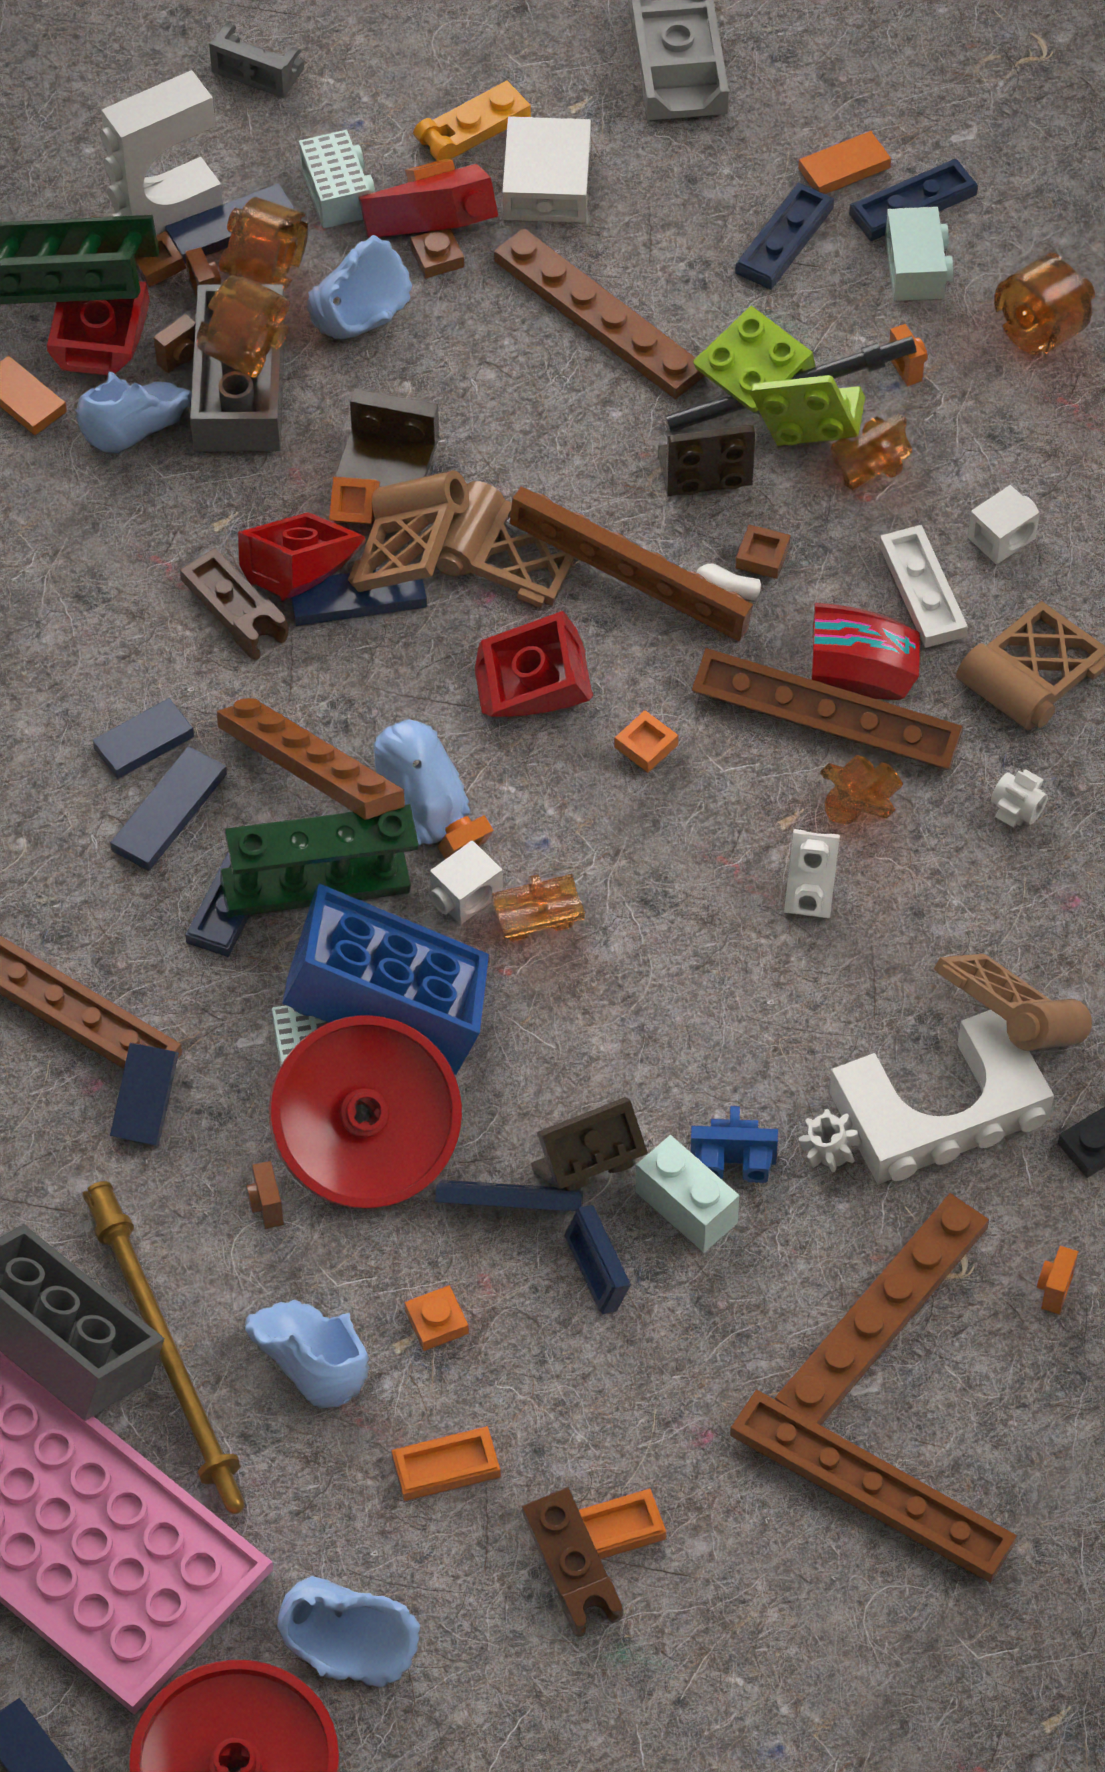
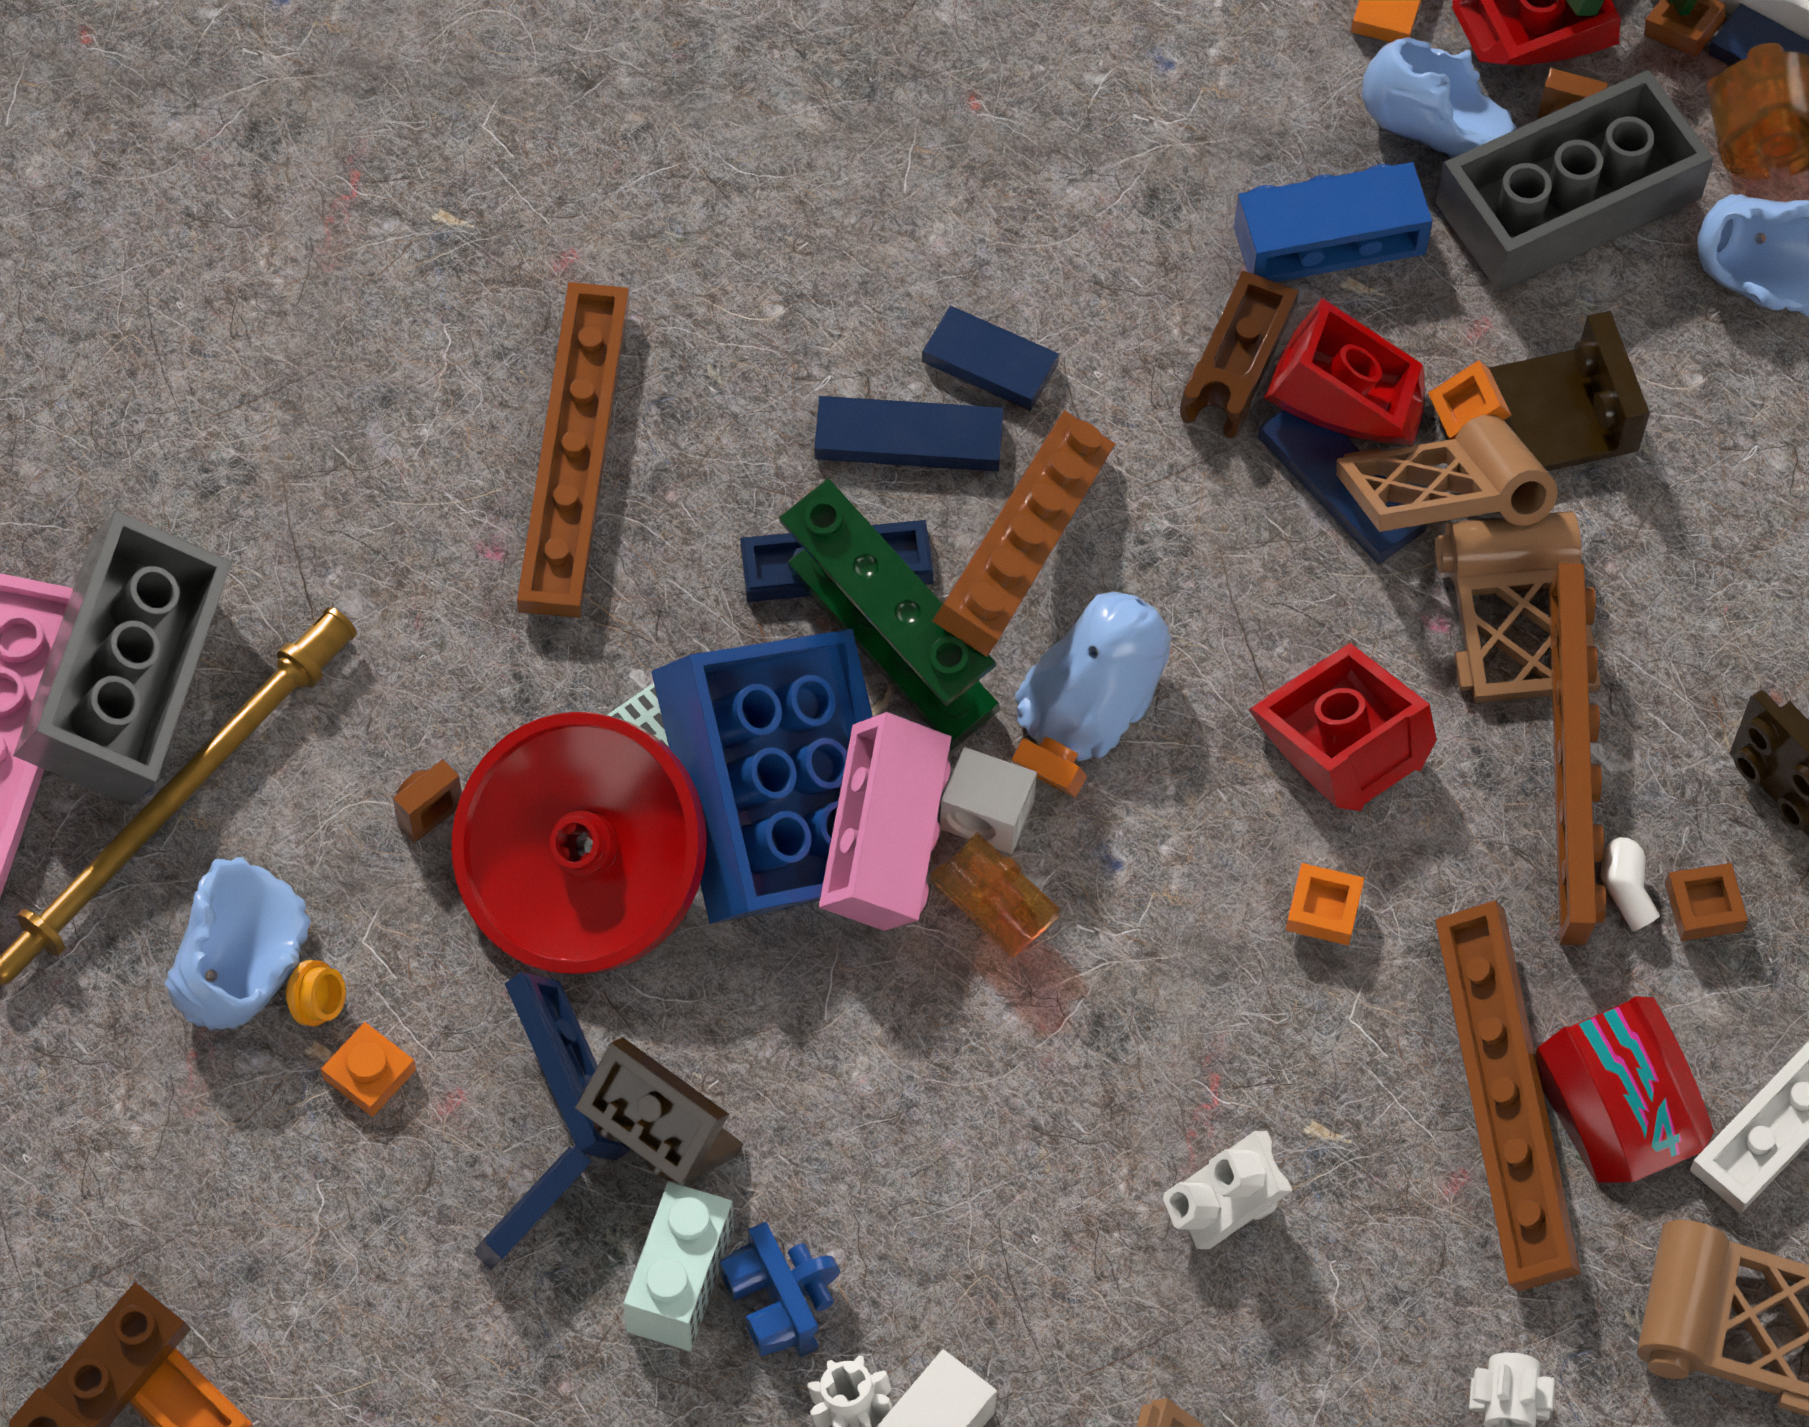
camera: 60 degrees right, 5 degrees up
dark blue tile [110,1042,179,1146] -> none
dark orange plate [185,247,222,298] -> none
clear orange brick [196,274,291,378] -> none
orange tile [391,1426,501,1501] -> none
clear orange hips [820,755,903,825] -> none
none -> light orange plate [285,960,346,1026]
none -> bright pink brick [819,712,952,931]
none -> blue brick [1234,162,1433,282]

